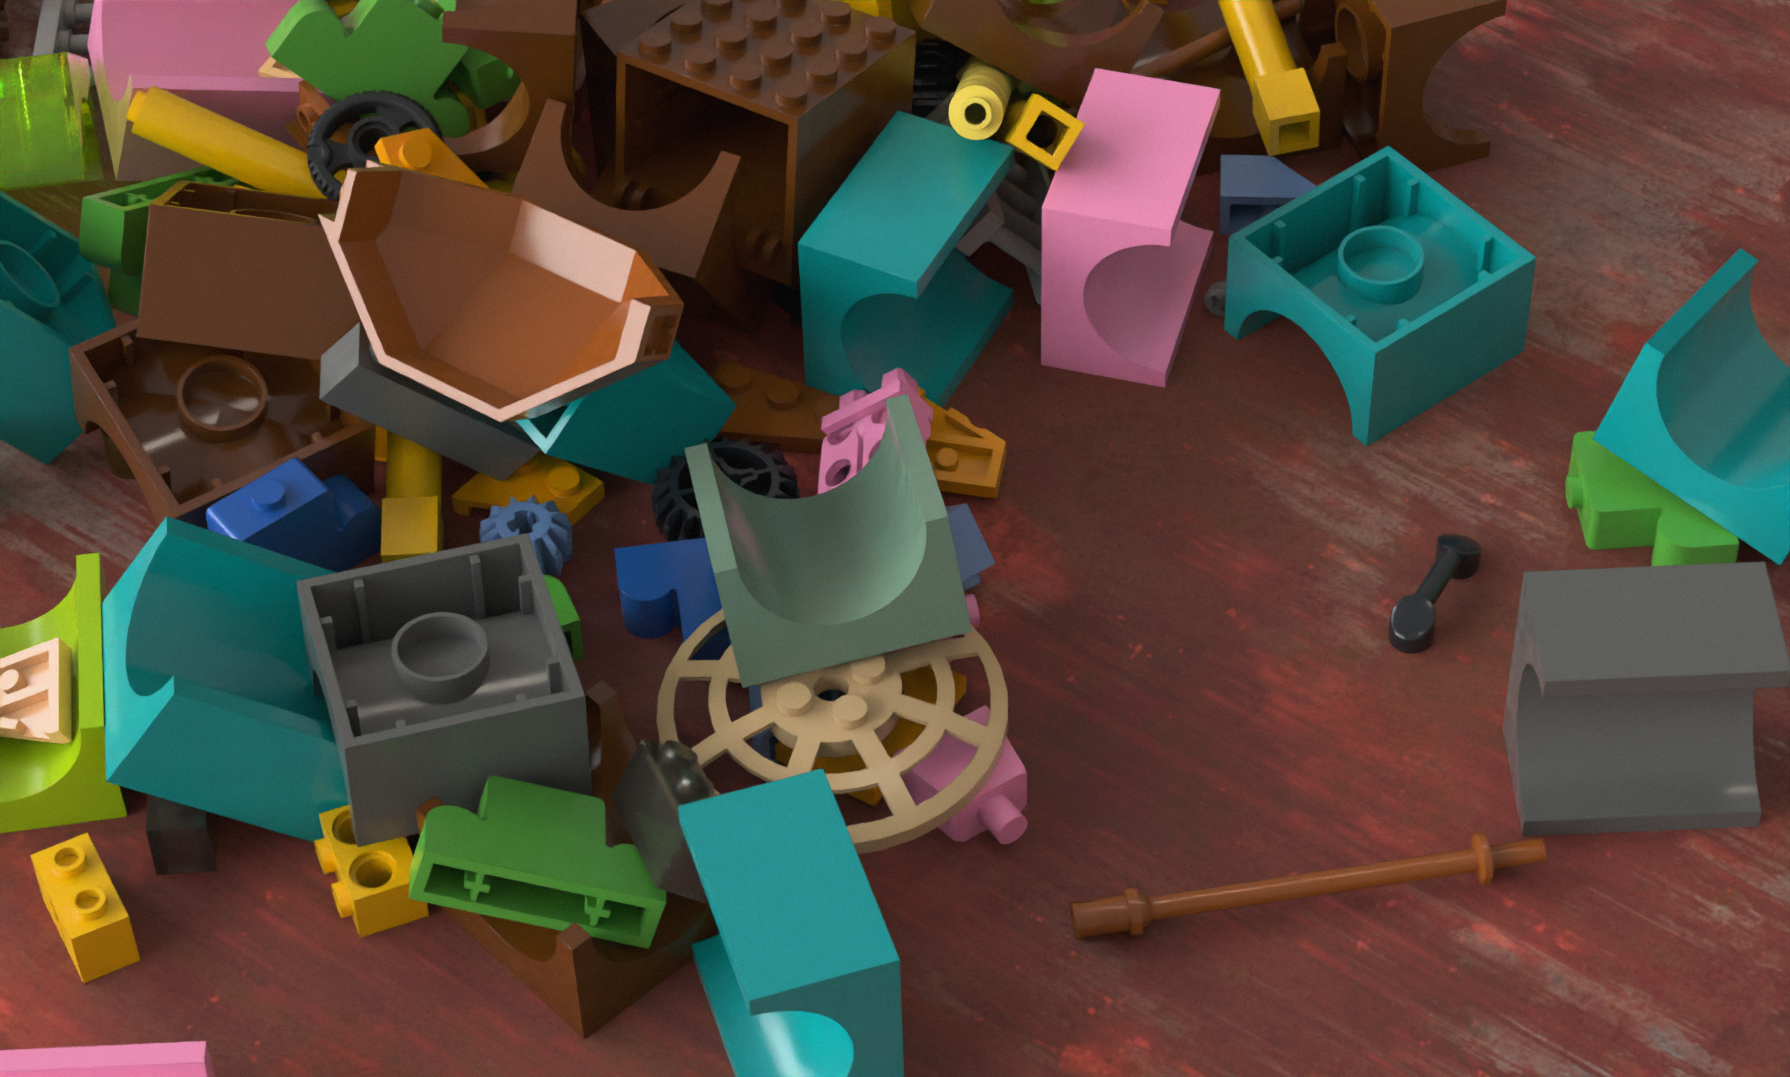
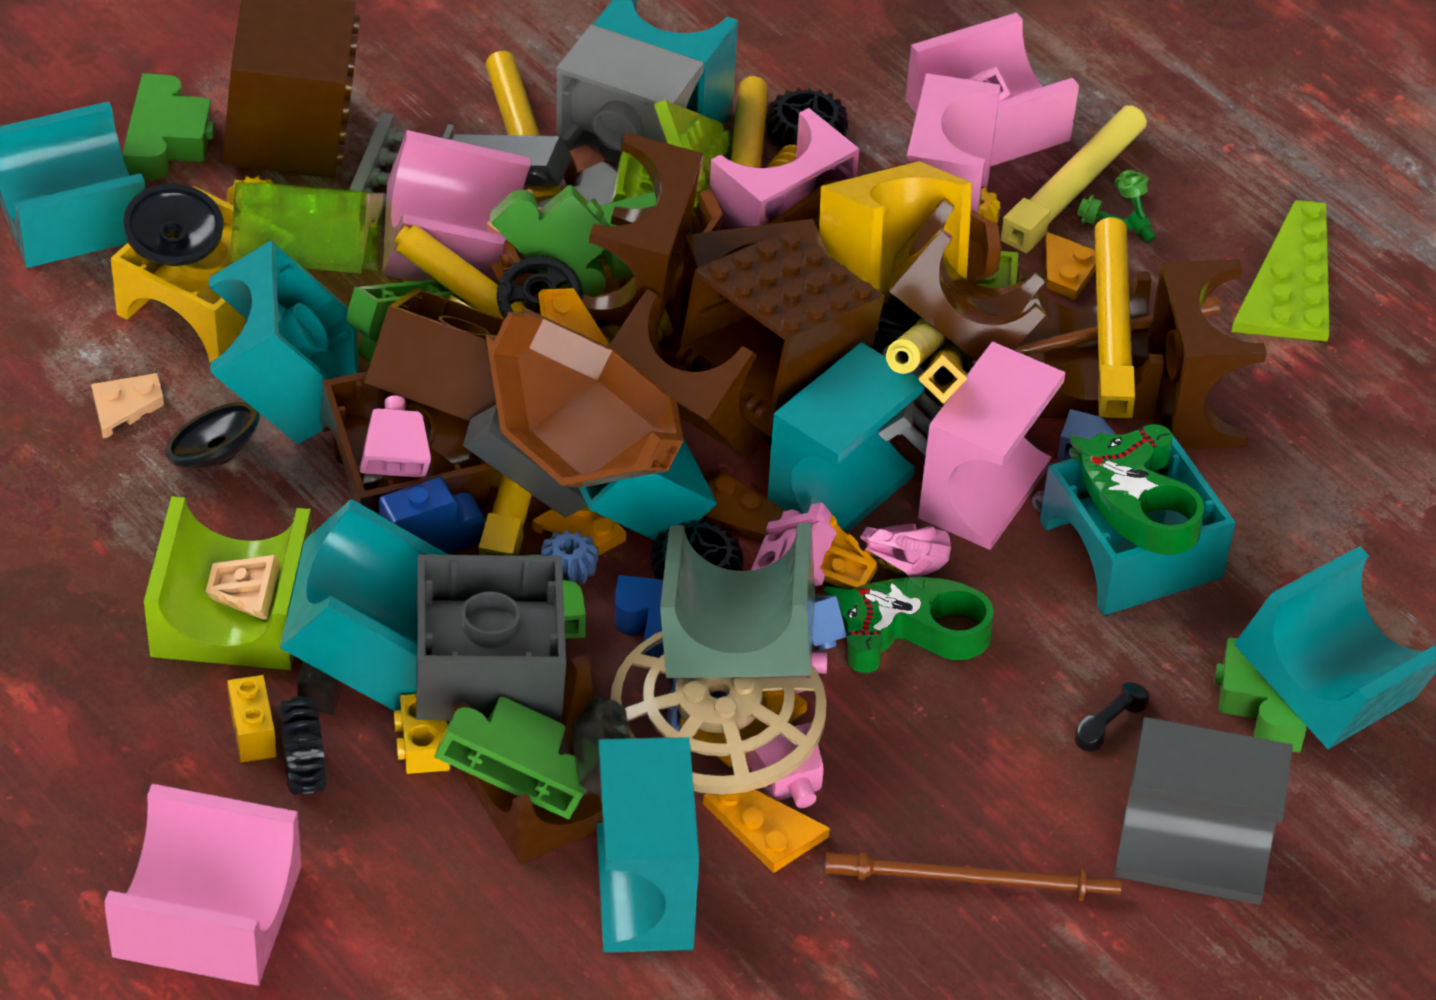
camera: 10 degrees right, 0 degrees up
none -> black gear [279,696,326,795]
none -> bright pink torso [360,396,431,478]
none -> light orange wing [703,790,830,873]
none -> green animal [824,577,993,673]
none -> bright pink helmet [860,523,951,578]
none -> green animal [1069,424,1204,555]

